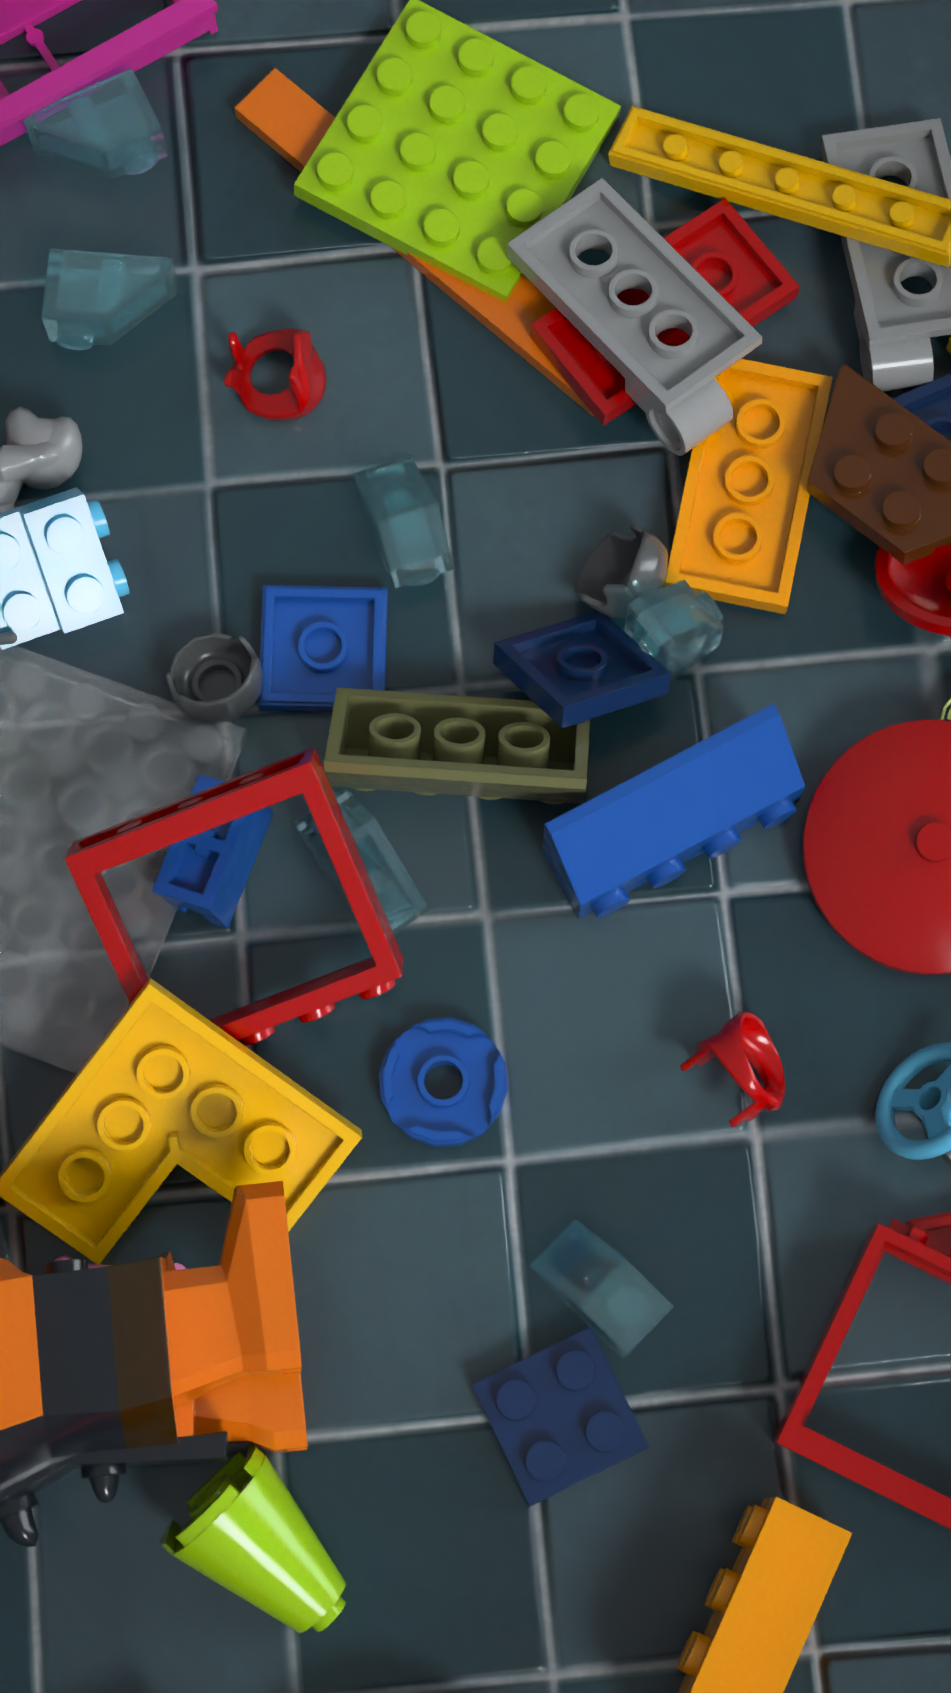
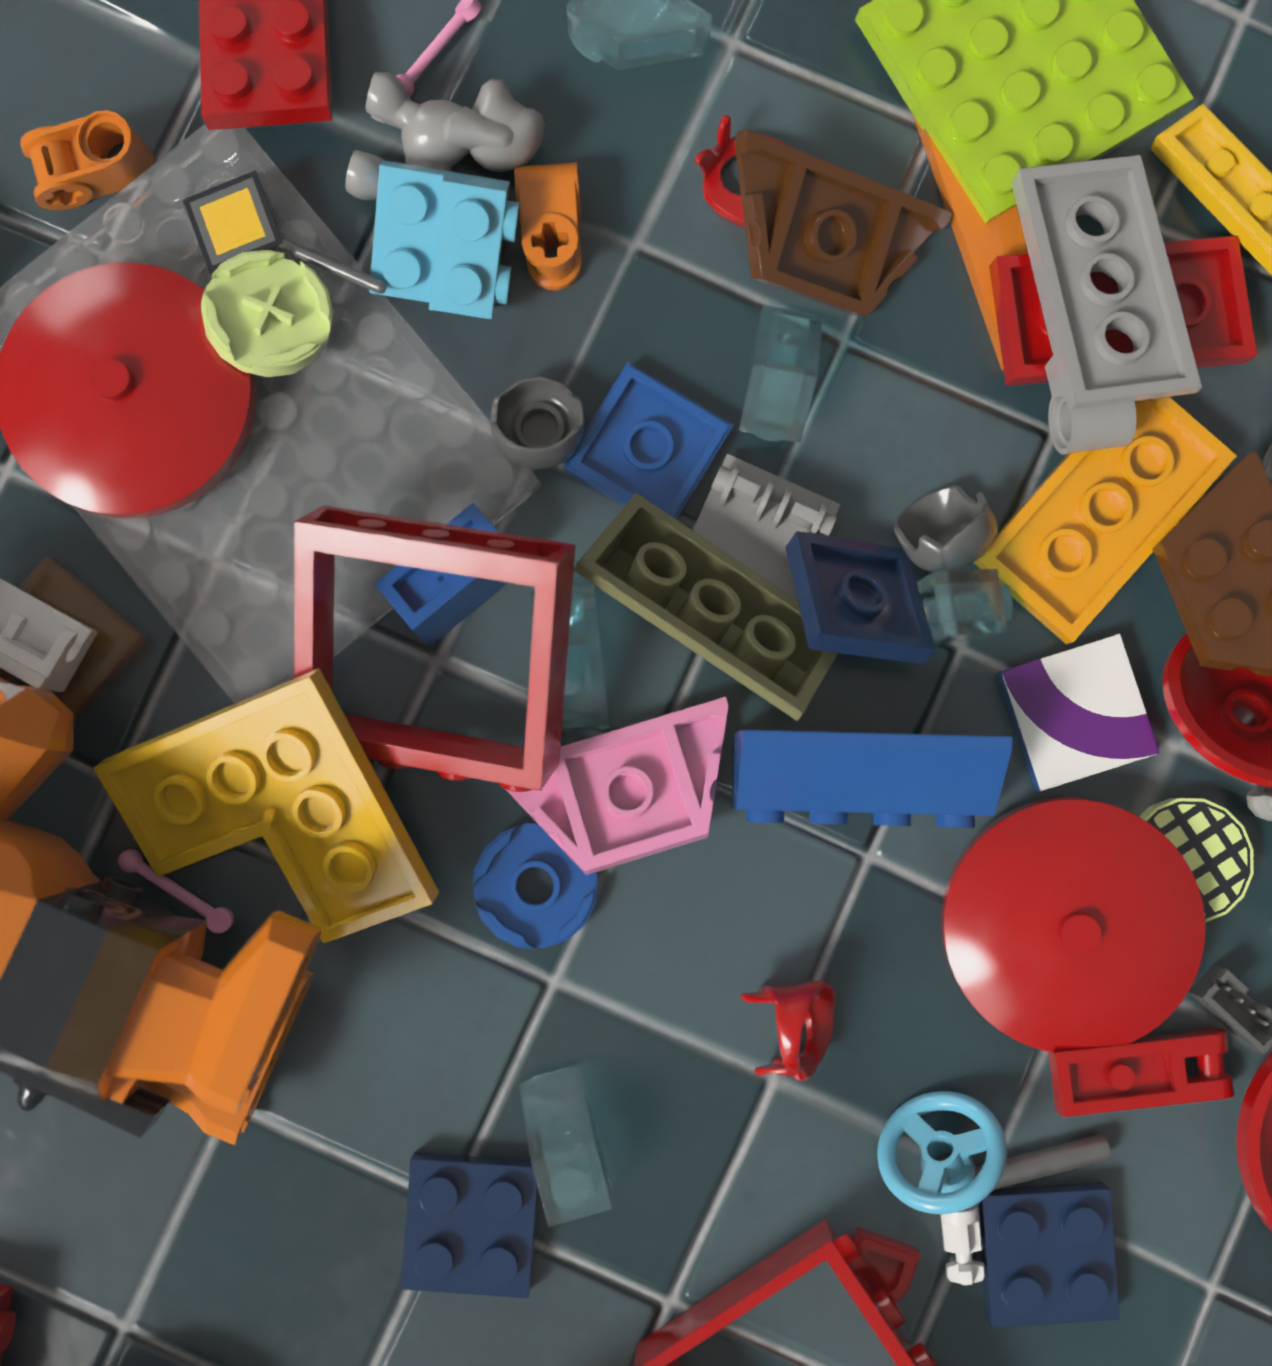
camera: 25 degrees right, 10 degrees up
lime cone [160,1444,346,1633] -> none
none -> bright pink wing [504,697,729,875]
none -> orange piece [515,162,582,291]
none -> light grey hinge [693,454,841,600]
none -> reddish brown wing [735,129,952,317]
none -> tile [996,634,1160,791]

